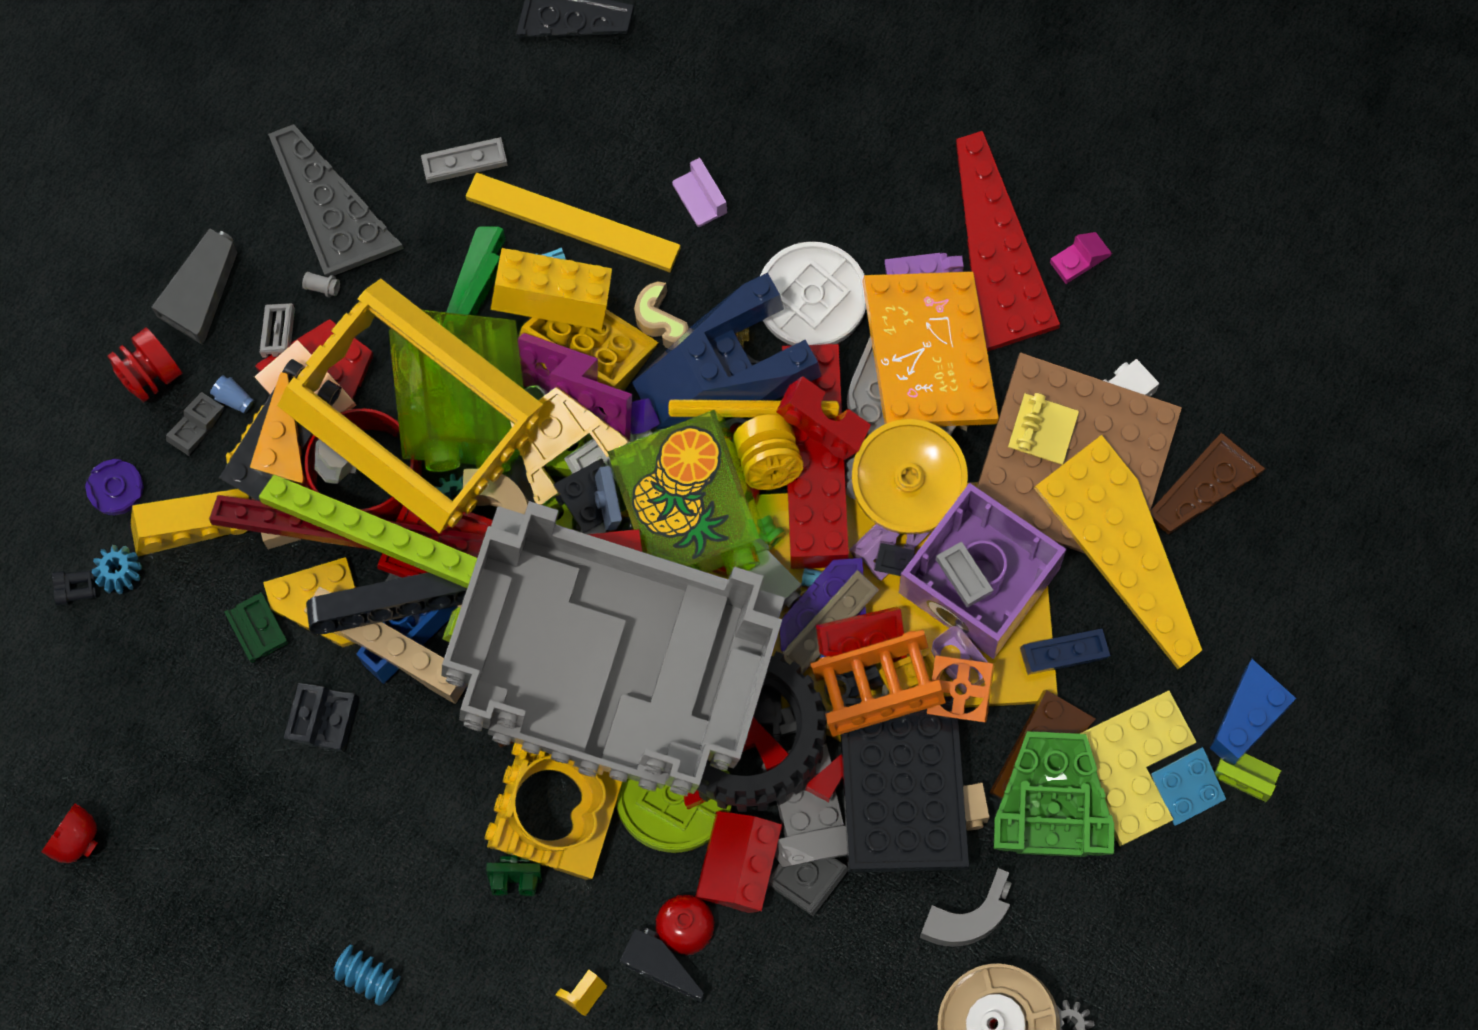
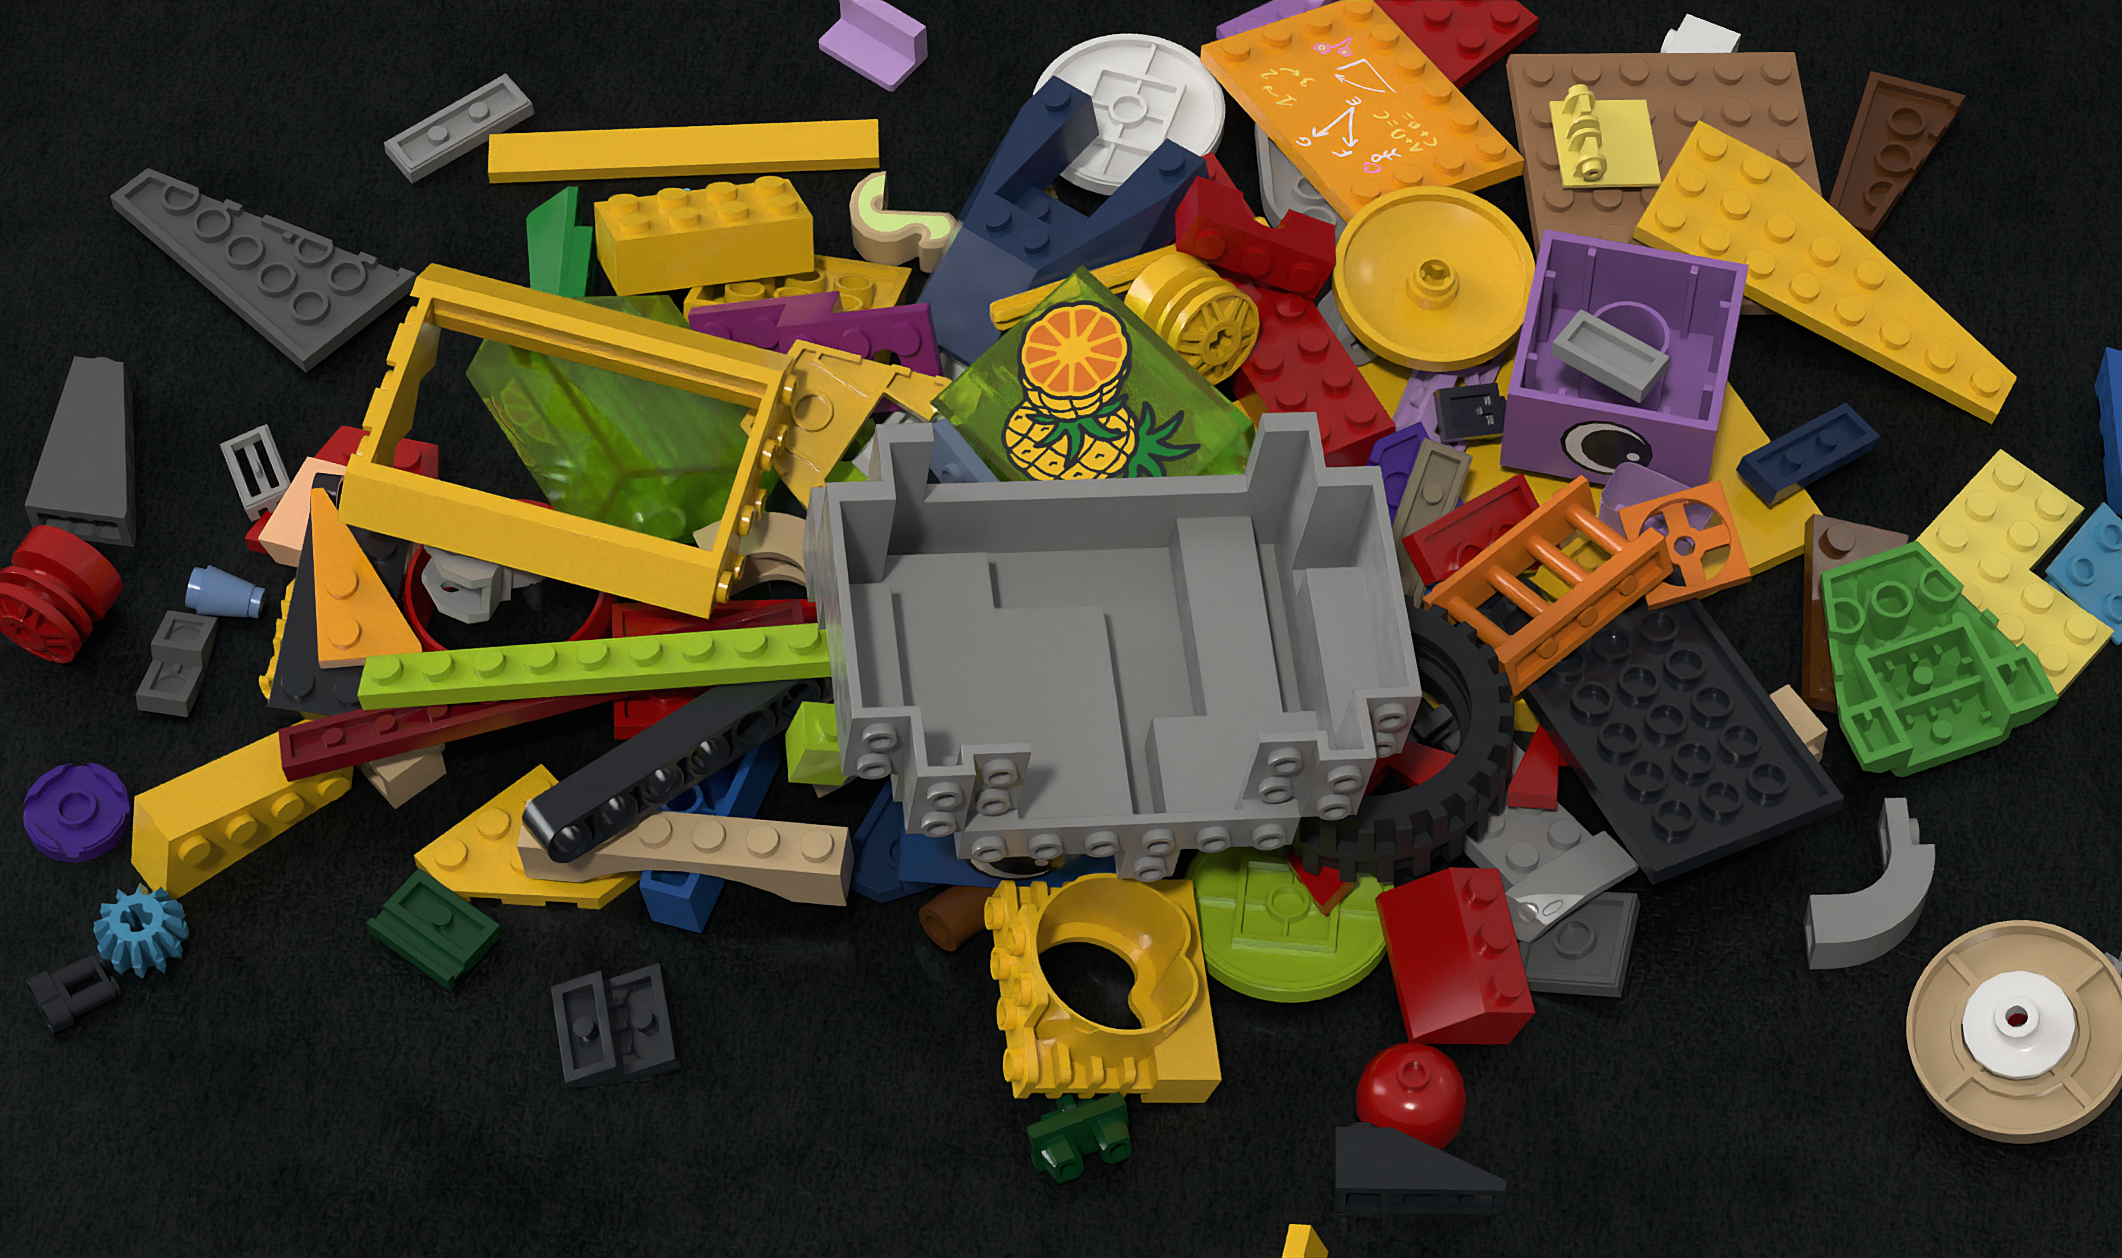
camera: 25 degrees left, 15 degrees down
light grey pin [302,272,340,297] -> none
dark purple slope [631,398,660,435] -> none

